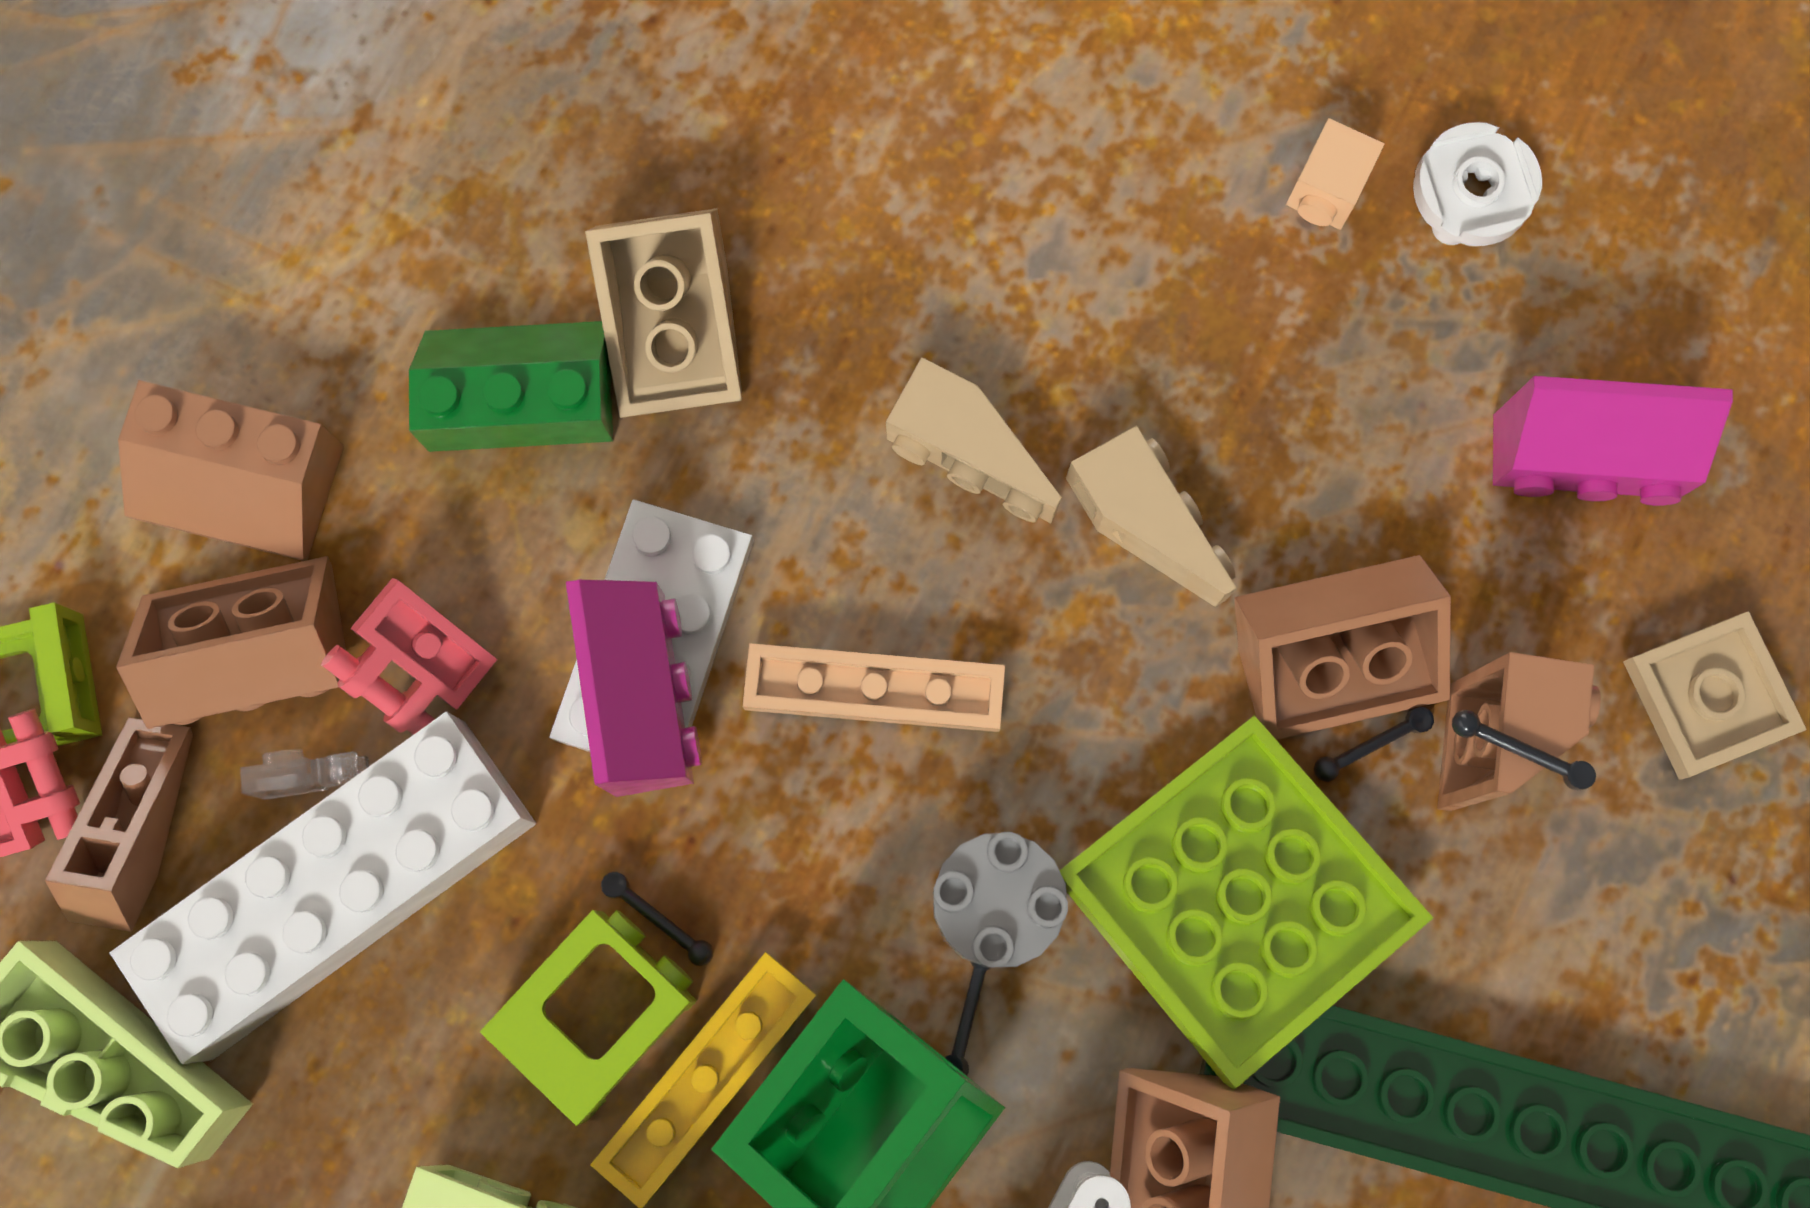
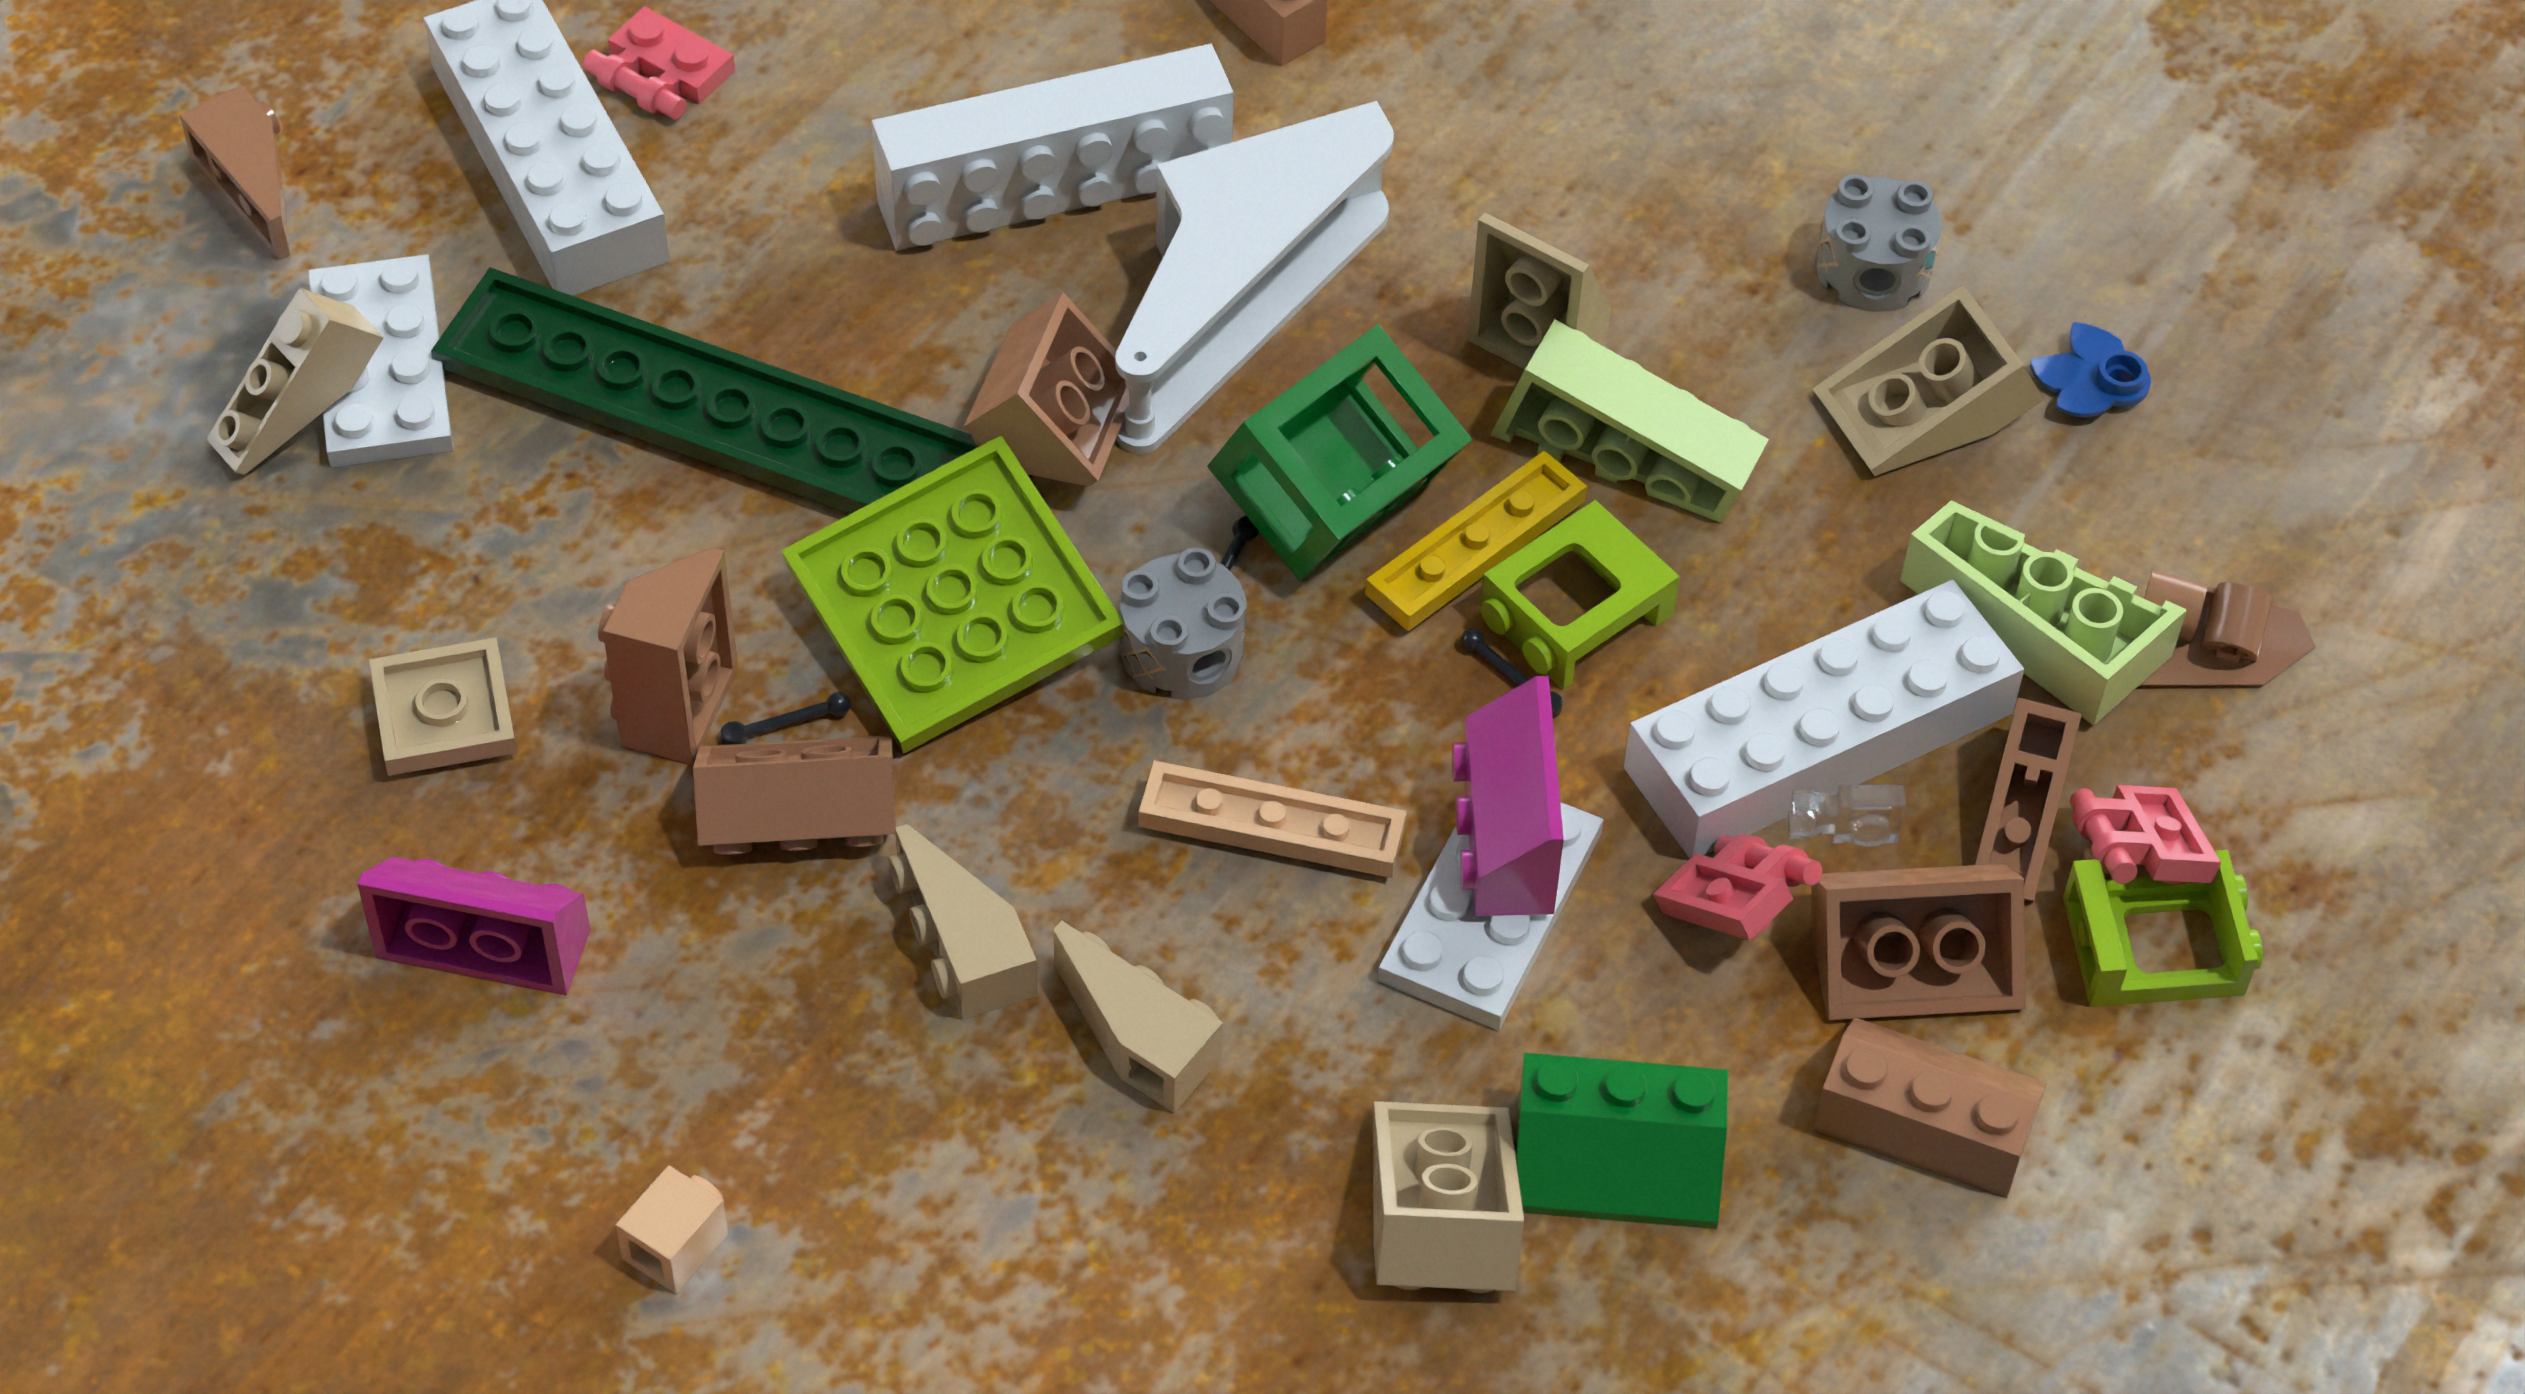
camera: 175 degrees left, 25 degrees down
white plate [1413,122,1542,246] -> none
black hinge [1452,710,1596,791] -> none

